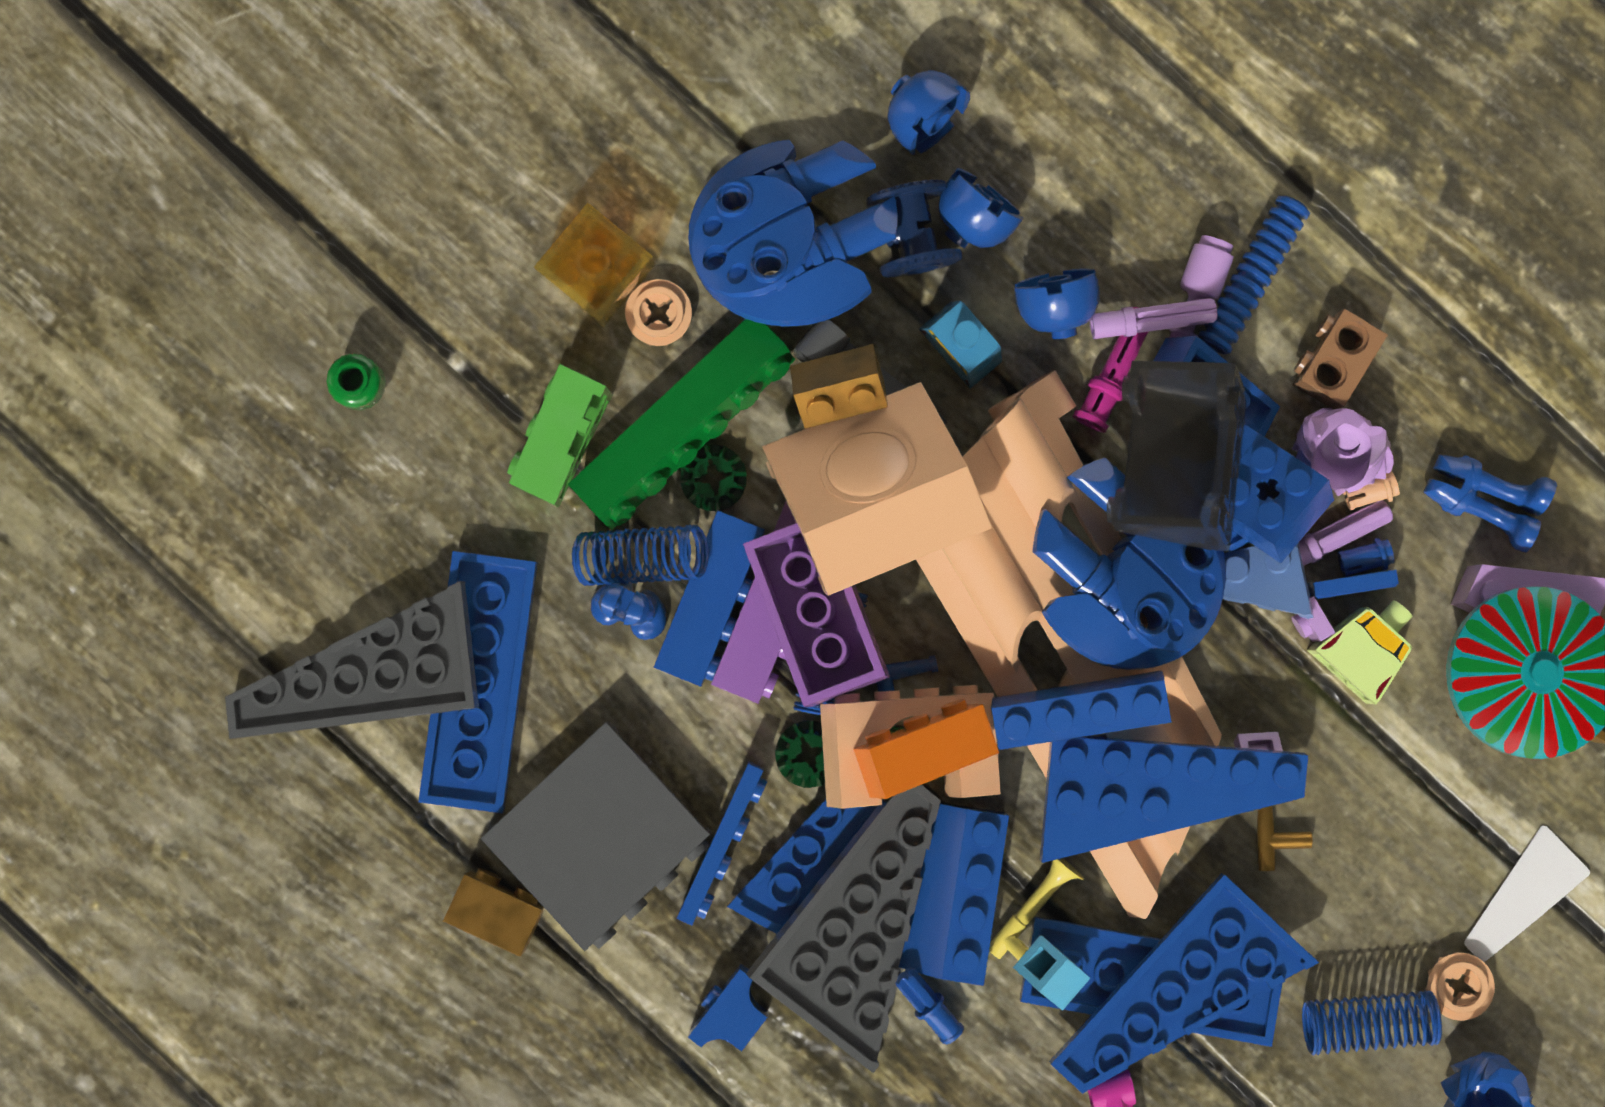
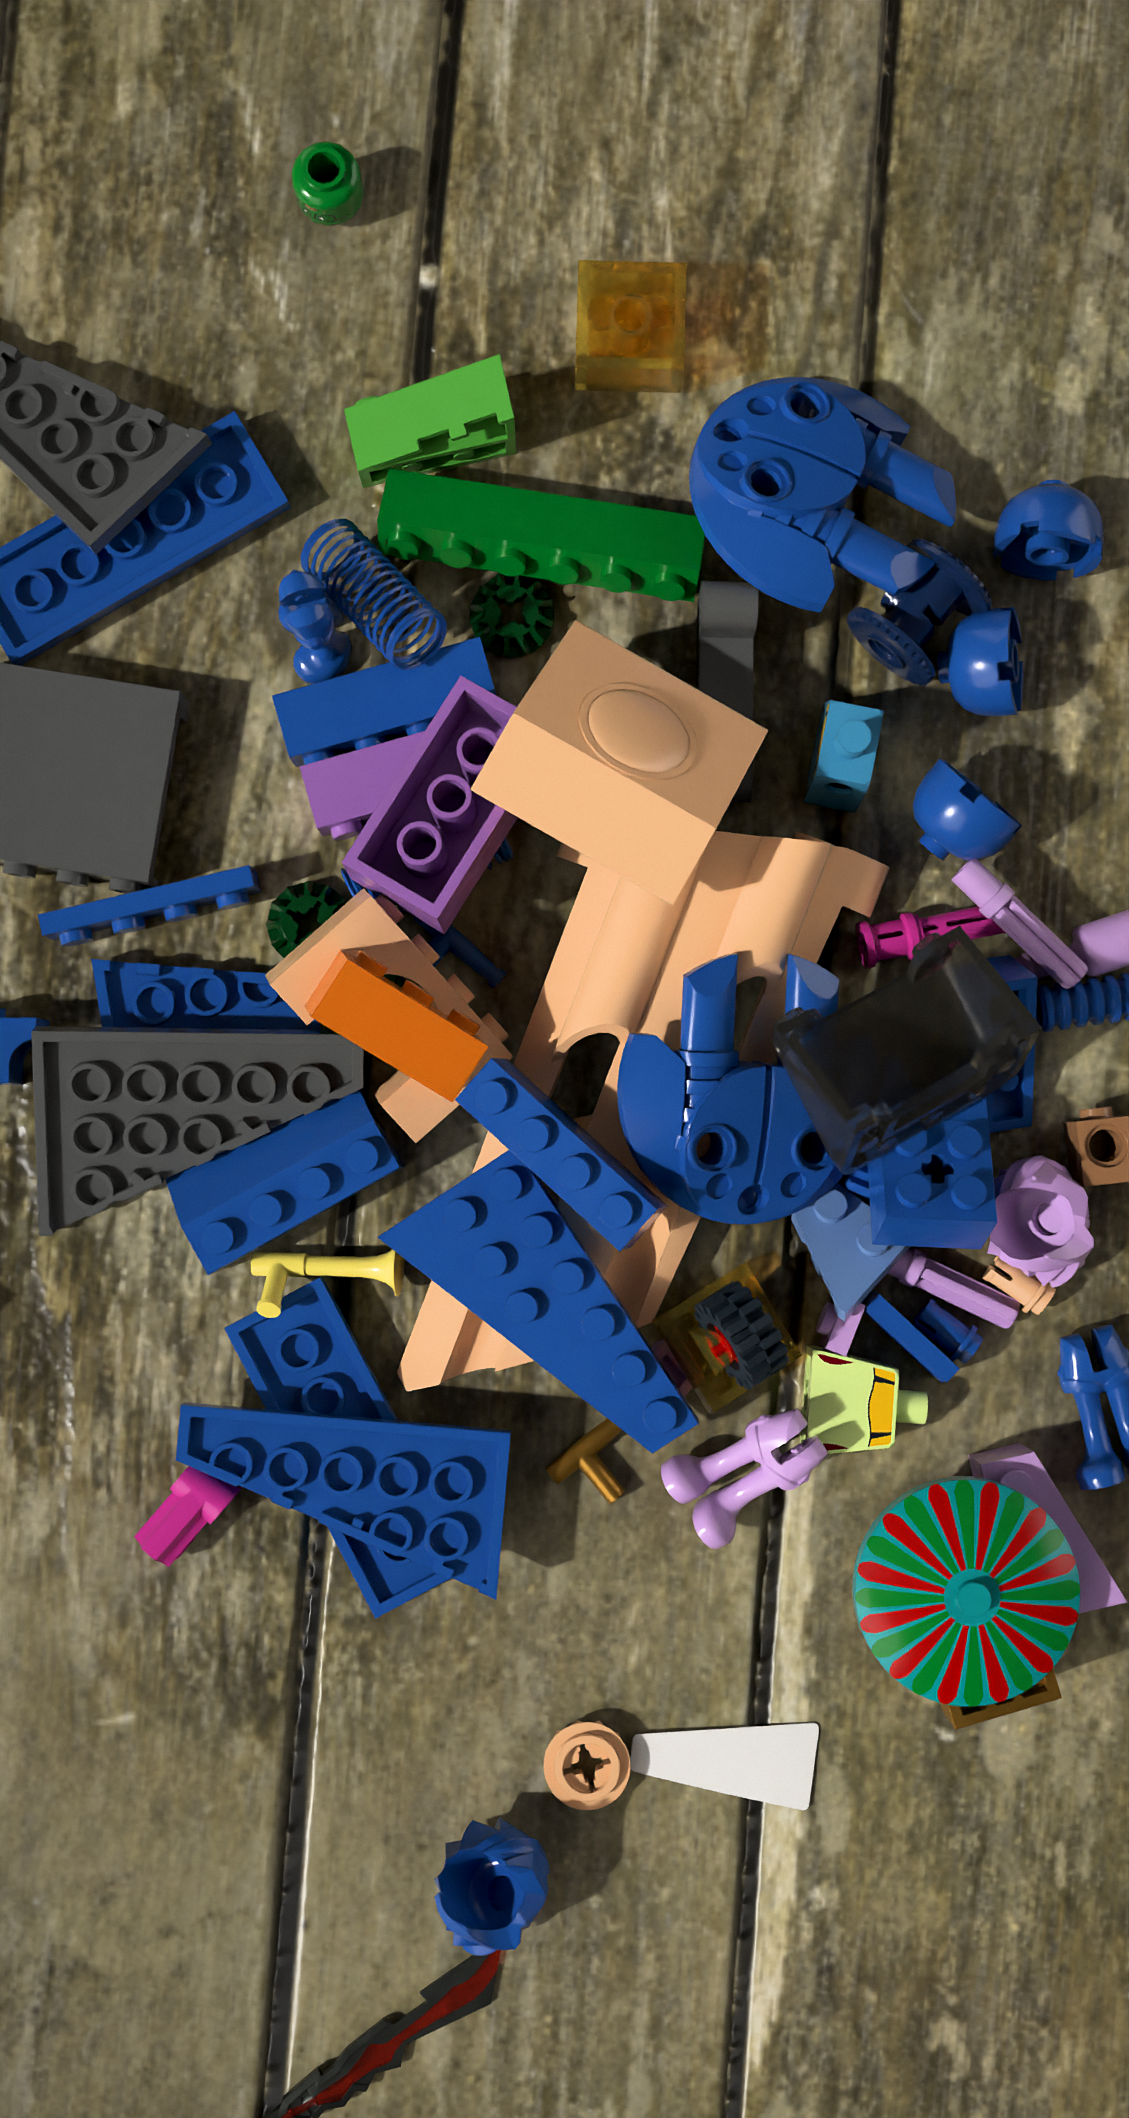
camera: 55 degrees right, 0 degrees up
light nougat gear [625,279,692,346] -> none
pearl gold brick [790,344,888,429] -> none
blue axle [896,968,964,1045] -> none
medium azure brick [1013,935,1090,1011] -> none
blue piece [1302,990,1442,1056] -> none
none -> plate [652,1262,802,1413]
none -> lavender piece [661,1408,828,1549]

